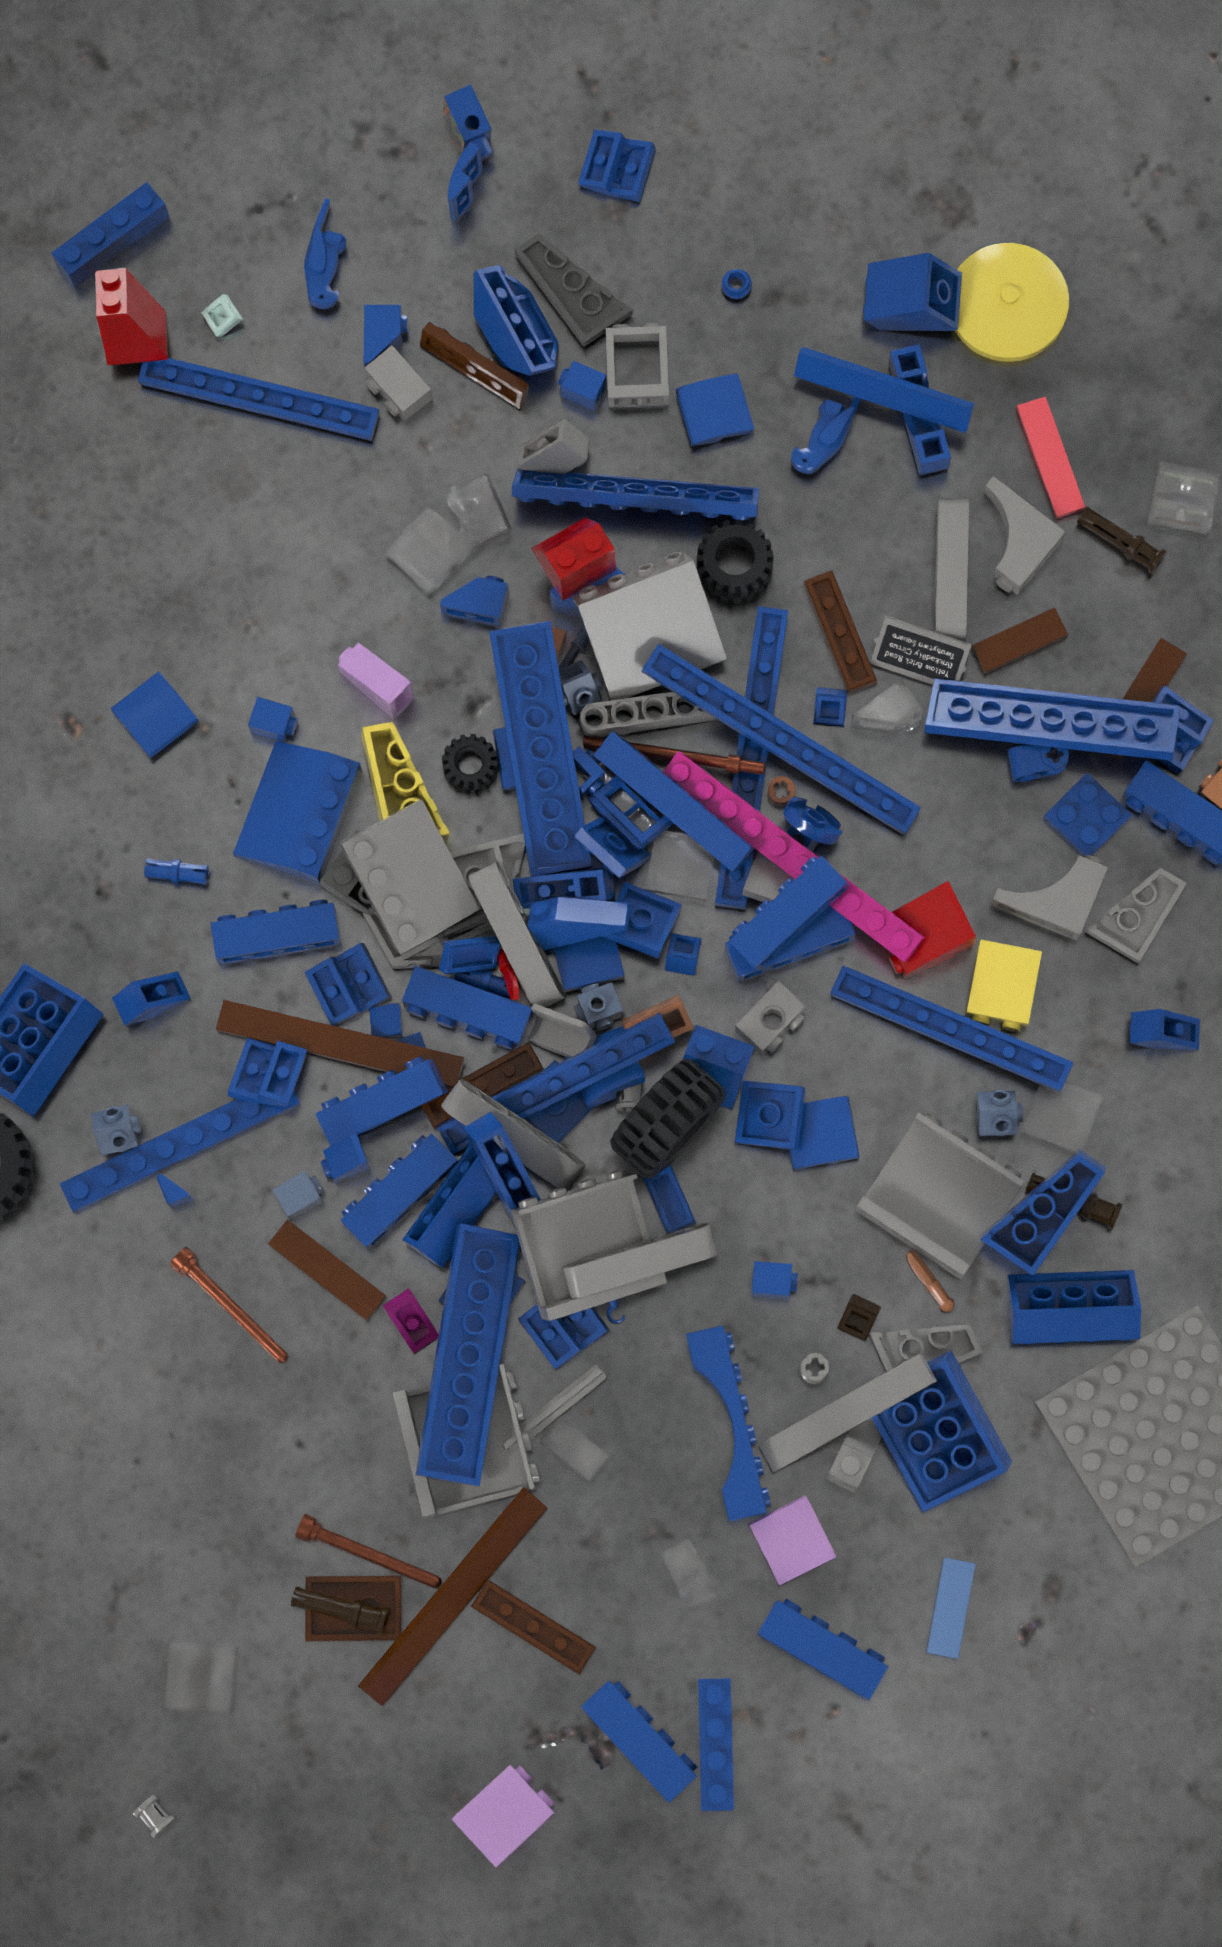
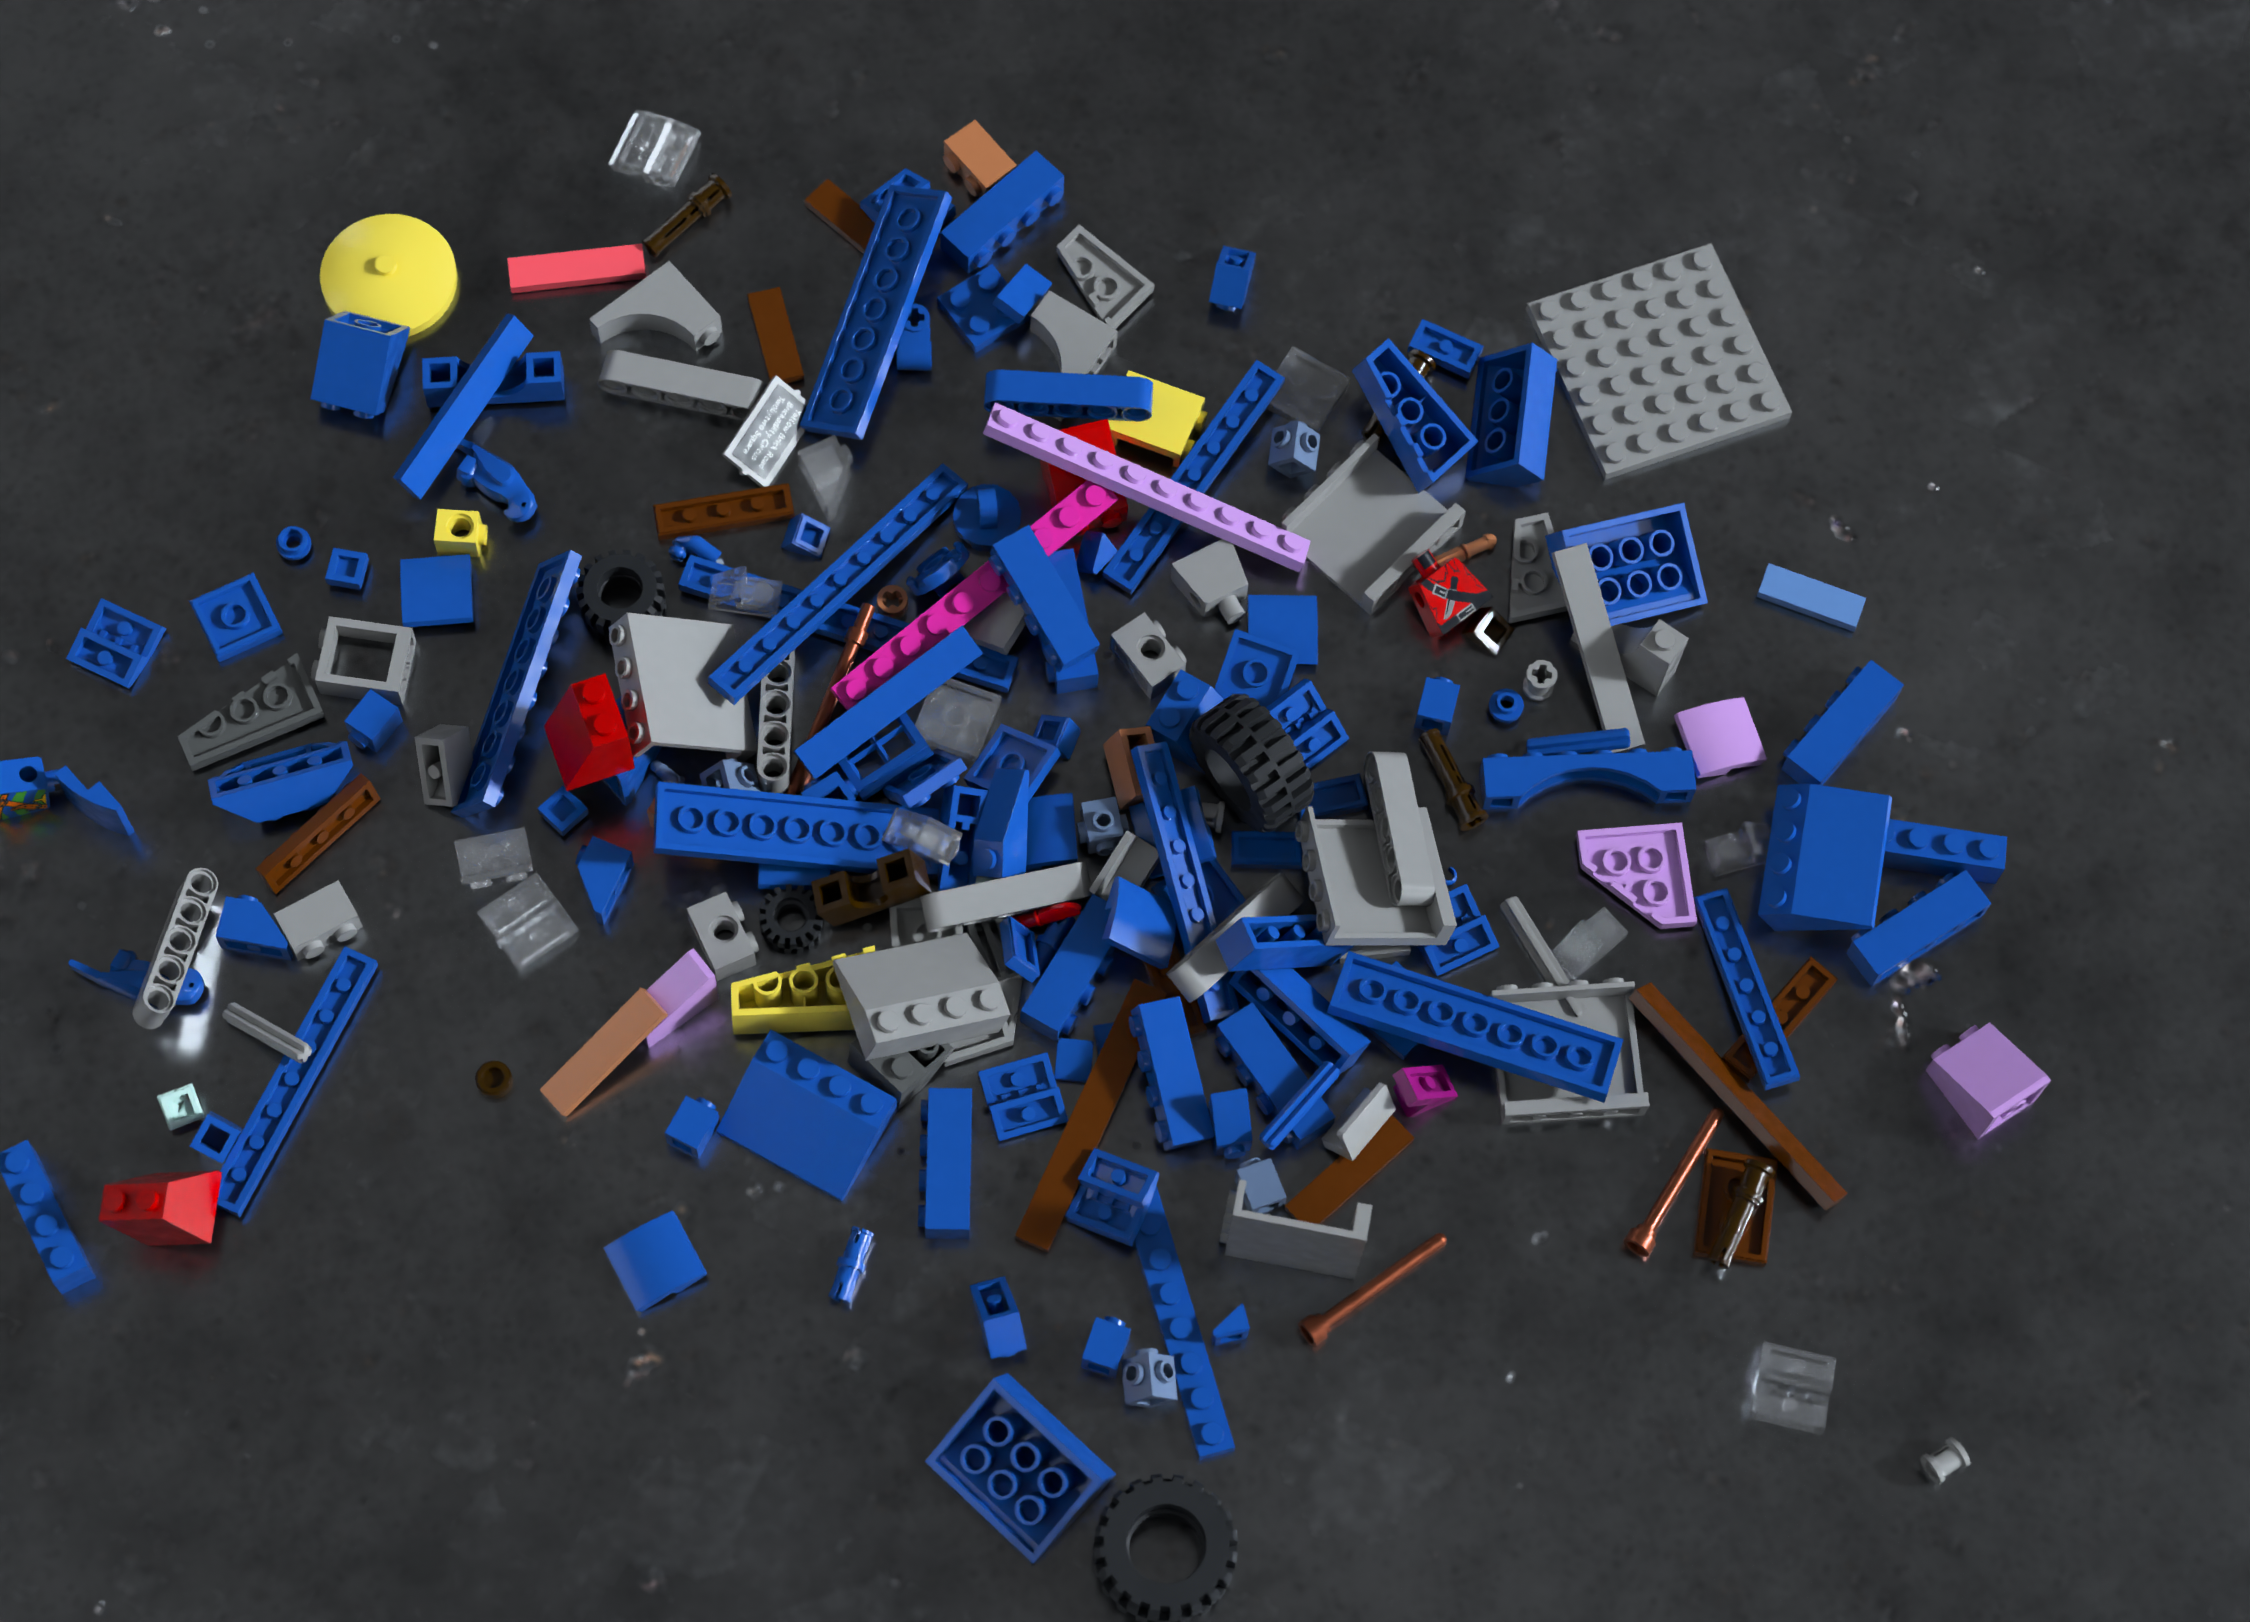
camera: 90 degrees left, 10 degrees down
none -> light grey beam [132,867,218,1029]
none -> blue tile [189,572,283,663]
none -> blue brick [190,1111,243,1164]
none -> light grey axle [222,1002,312,1063]
none -> blue plate [325,548,369,590]
none -> light yellow brick [434,509,488,557]
none -> dark brown tile [475,1061,513,1099]
none -> blue plate [537,785,589,836]
none -> nougat tile [539,988,668,1117]
none -> blue arm [668,535,722,562]
none -> light grey brick [686,892,759,981]
none -> clear slope [708,566,783,618]
none -> dark brown arch [811,848,932,927]
none -> clear slope [882,808,963,866]
none -> blue tile [953,484,1021,551]
none -> lavender plate [983,403,1311,572]
none -> blue beam [984,370,1153,421]
none -> blue tile [992,264,1053,324]
none -> blue slope [1076,530,1118,574]
none -> blue brick [1081,1316,1131,1379]
none -> blue slope [1102,876,1177,969]
none -> light grey torso [1170,539,1248,624]
none -> light grey panel [1219,1180,1373,1280]
none -> blue tile [1231,831,1302,869]
none -> blue axle [1259,1061,1340,1150]
none -> blue slope [1266,678,1350,769]
none -> light grey panel [1322,1082,1396,1161]
none -> blue plate [1407,319,1484,379]
none -> torso [1408,549,1493,638]
none -> dark brown pin [1418,728,1489,831]
none -> blue plate [1488,689,1524,723]
none -> blue axle [1526,728,1631,756]
none -> lavender plate [1576,822,1697,929]
none -> blue tile [1694,888,1800,1090]
none -> blue slope [1758,784,1892,931]

